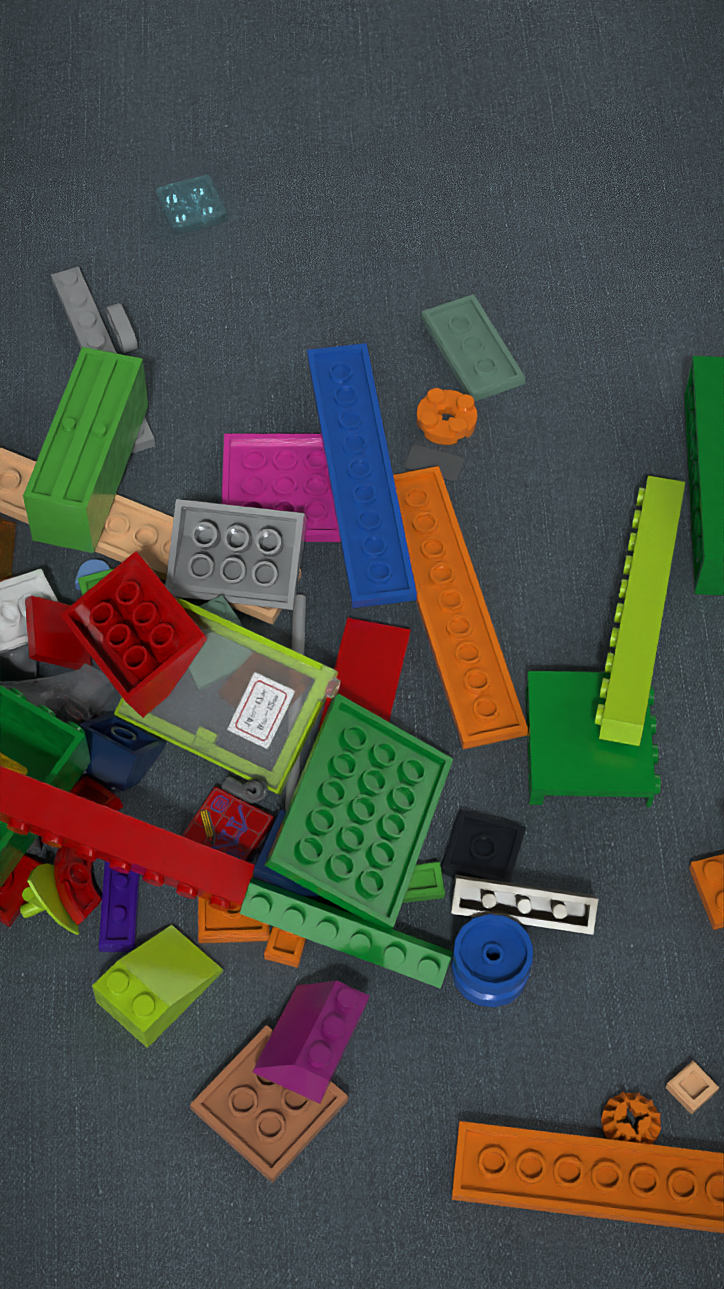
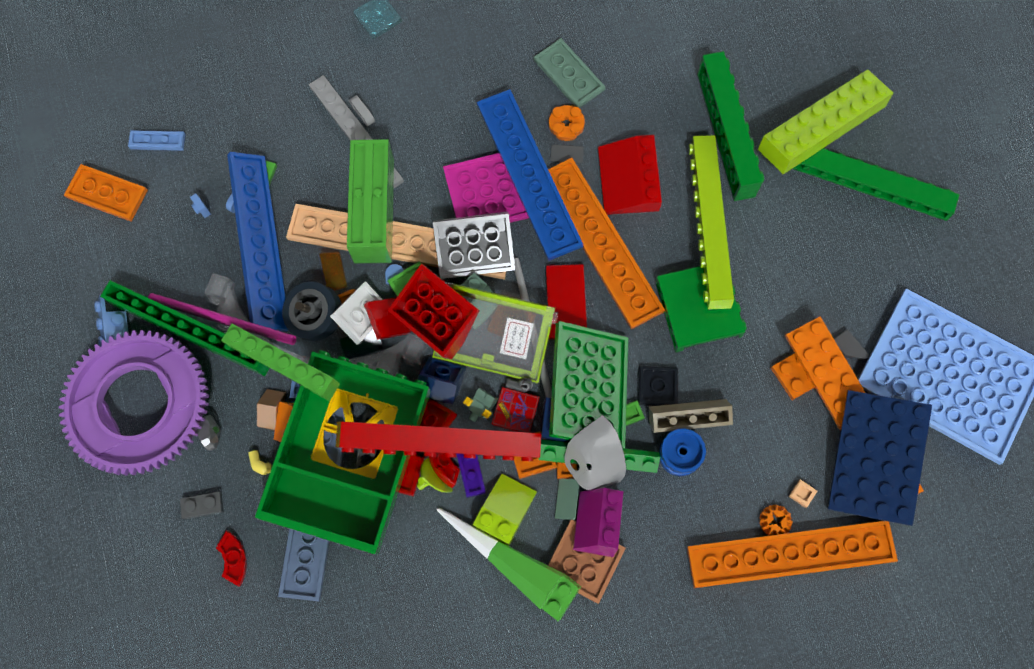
camera: 10 degrees left, 15 degrees up
none -> bright green plate [437,508,582,621]
none -> sand green piece [463,388,498,422]
none -> sand green slope [555,479,579,521]
none -> light grey piece [565,415,626,490]
none -> red slope [598,135,662,215]

